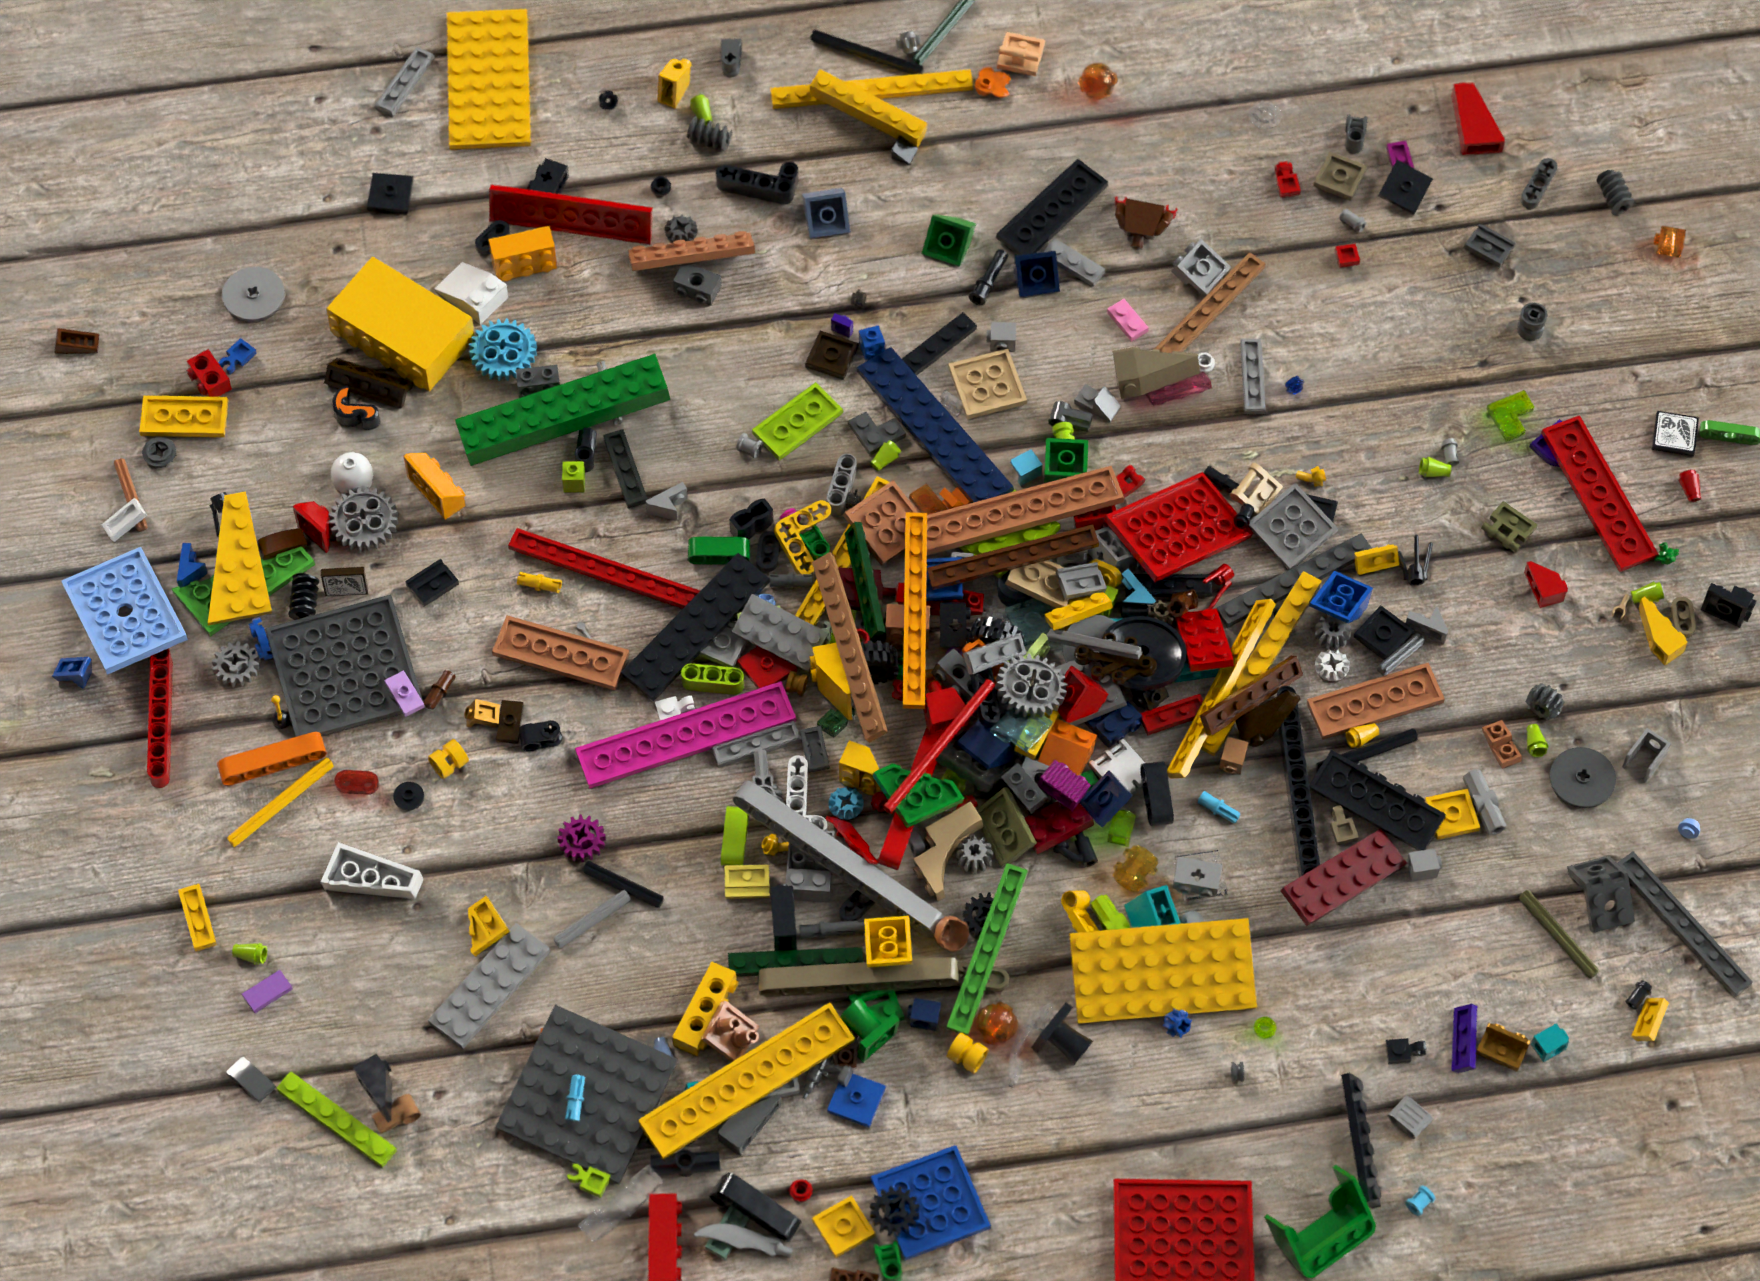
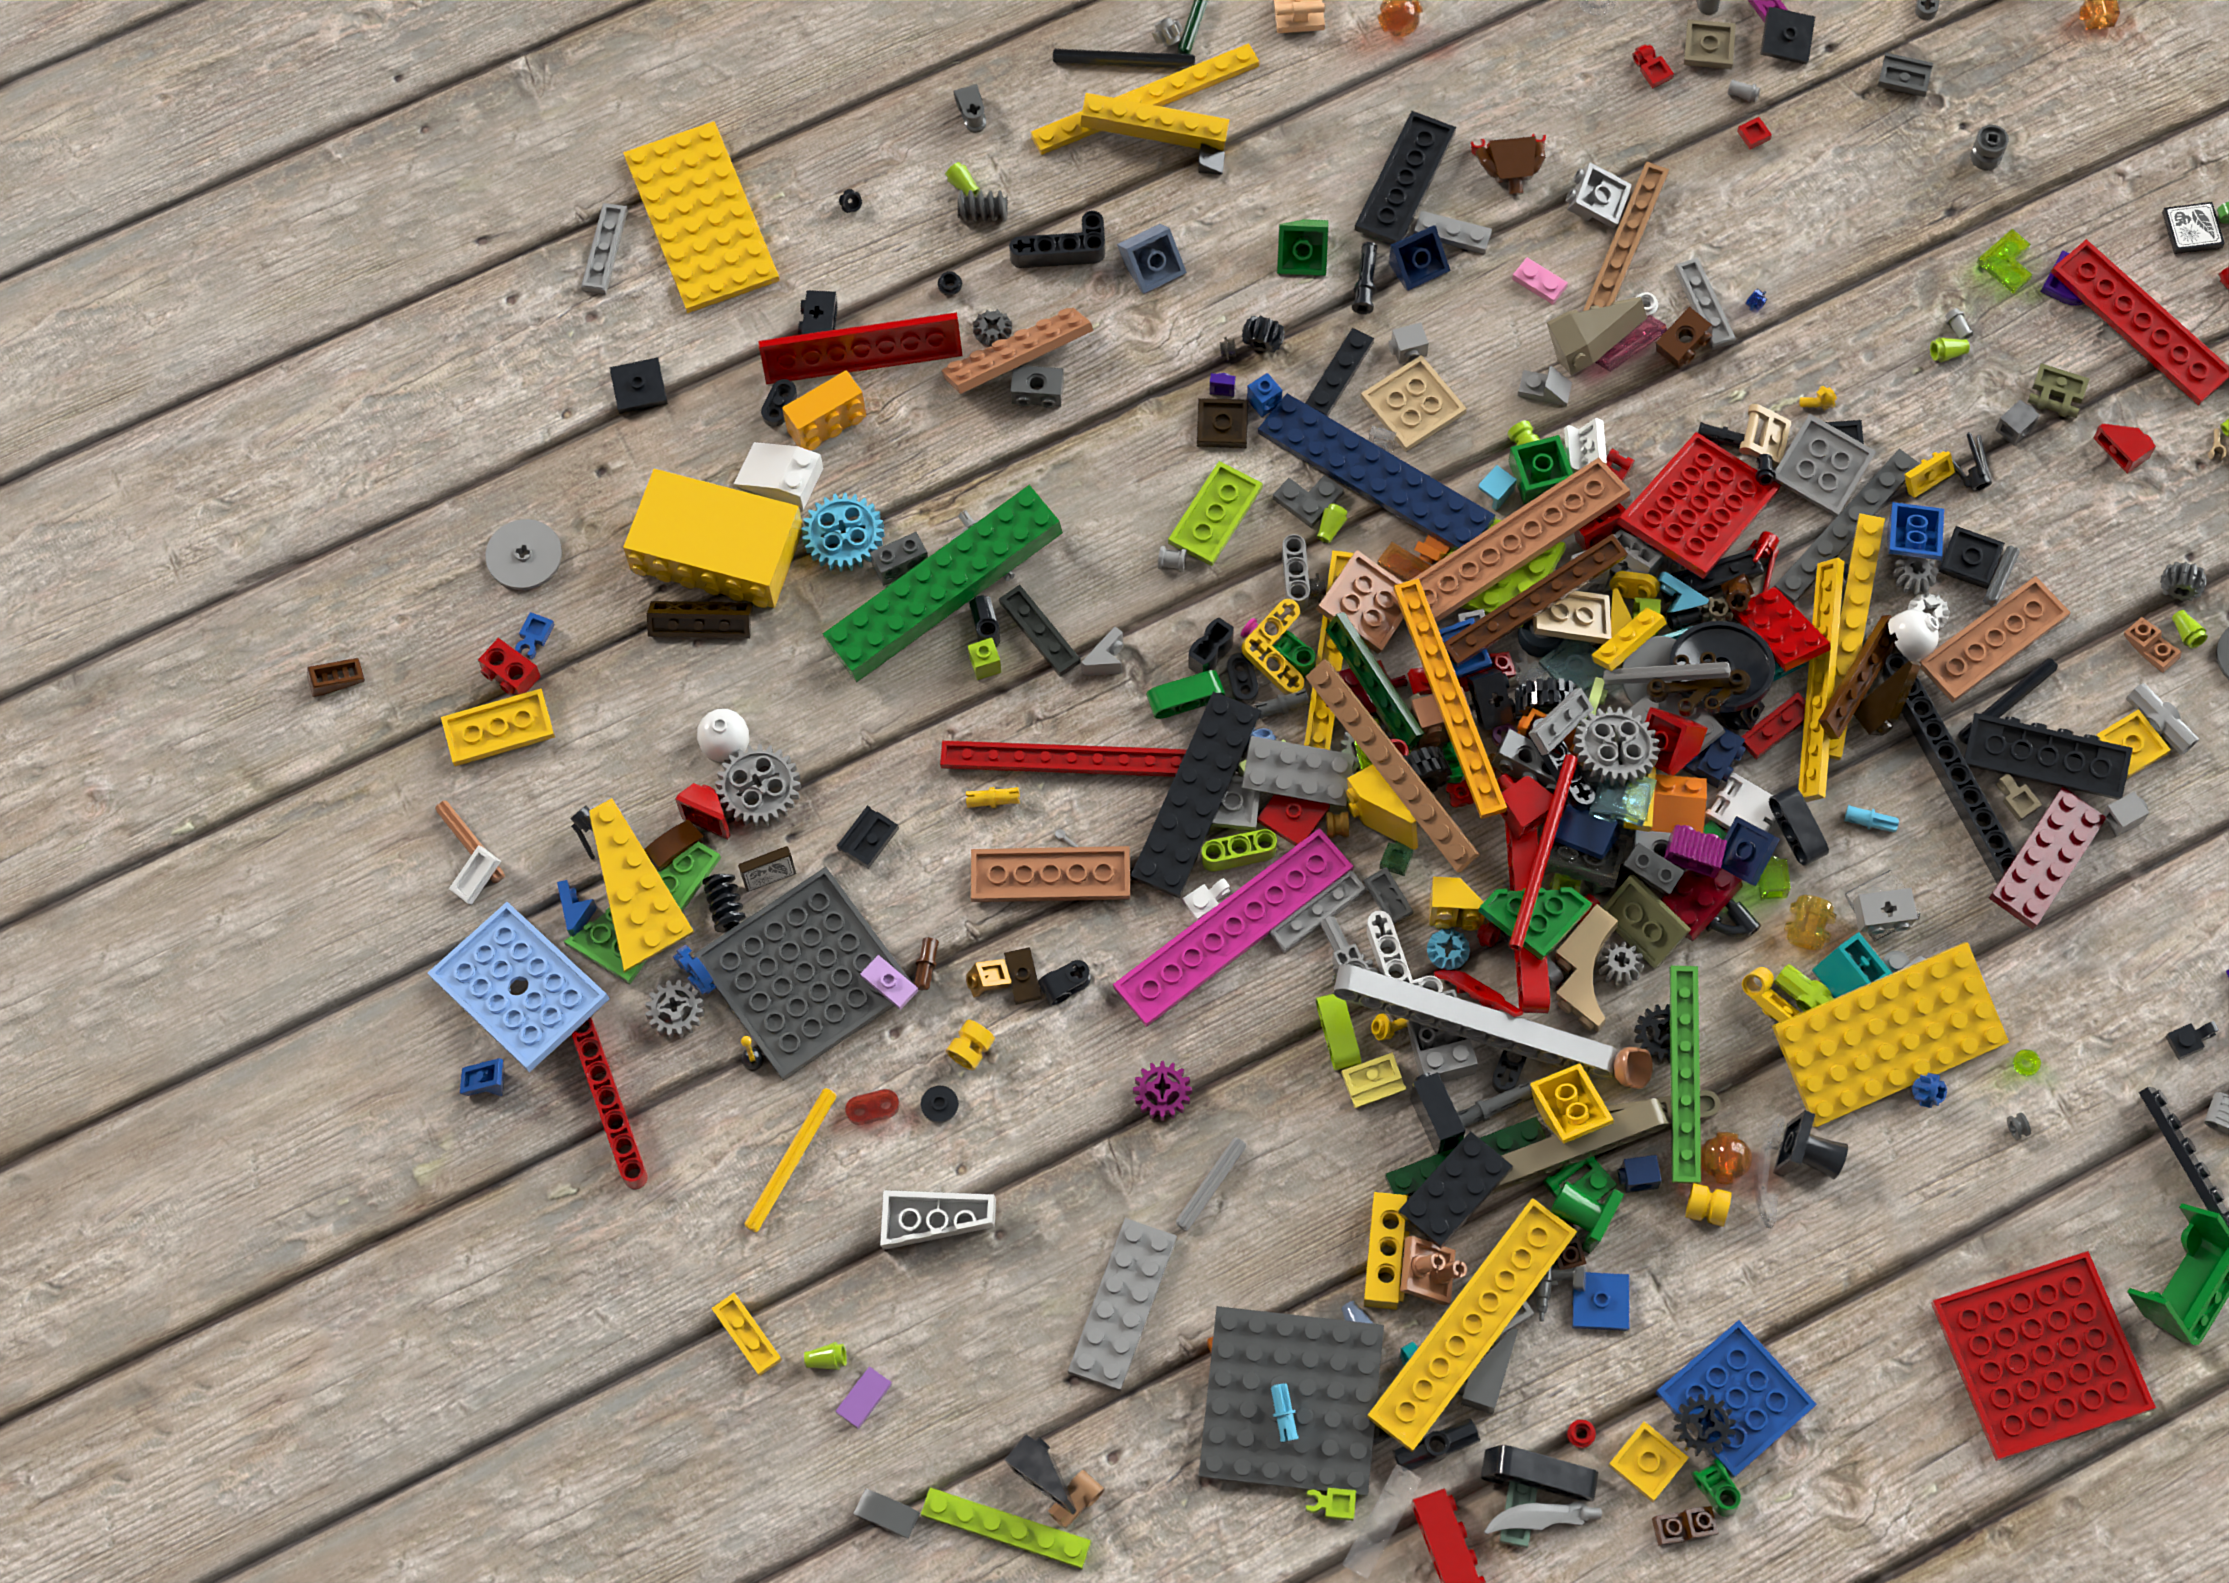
camera: 15 degrees left, 5 degrees up
dark grey gear [142,437,177,468] -> none
orange beam [217,732,327,786] -> none
black animal [332,385,380,430] -> none
light orange slope [403,453,465,520] -> none
yellow wing [468,896,510,957] -> none
black axle [583,861,664,908] -> none
yellow torso [657,59,692,109] -> none
orange plate [975,67,1011,98] -> none
dark grey piece [1048,401,1093,432] -> none
light grey plate [1055,562,1107,600] -> none
medium nougat brick [1219,737,1249,774] -> none
yellow cone [1345,723,1379,748] -> none
light grey slope [1406,606,1448,644] -> none
none -> black gear [1242,315,1285,353]
none -> black plate [1398,1131,1513,1249]
none -> white bracket [1564,418,1607,472]
none -> reddish brown brick [1656,306,1713,369]
none -> white cylinder [1888,609,1939,662]
none -> flat silver brick [1995,399,2040,446]

